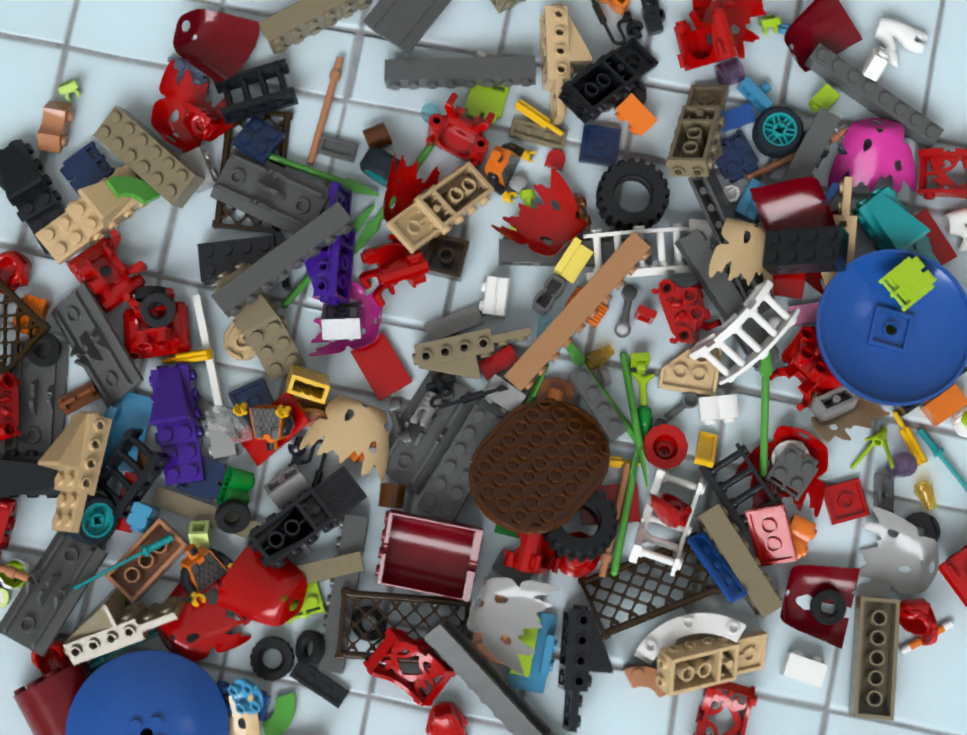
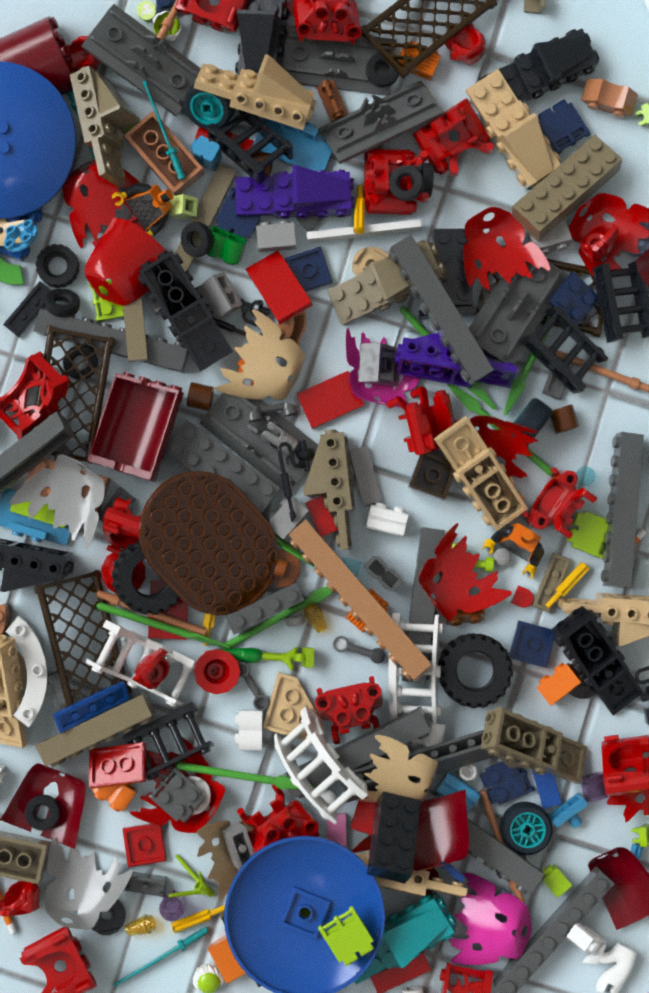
camera: 95 degrees right, 5 degrees up
bright green tile [106,176,160,205] -> none
clear brick [204,405,254,444] -> none
torso [233,402,295,450] -> none
yellow brick [286,364,330,404] -> none
light yellow panel [554,237,594,284] -> none
bright green piece [620,352,649,487] -> none
red tile [634,305,657,324] -> none
yellow tile [694,430,718,468] -> none
none -> red piece [463,207,550,290]
none -> black fence [521,306,608,394]

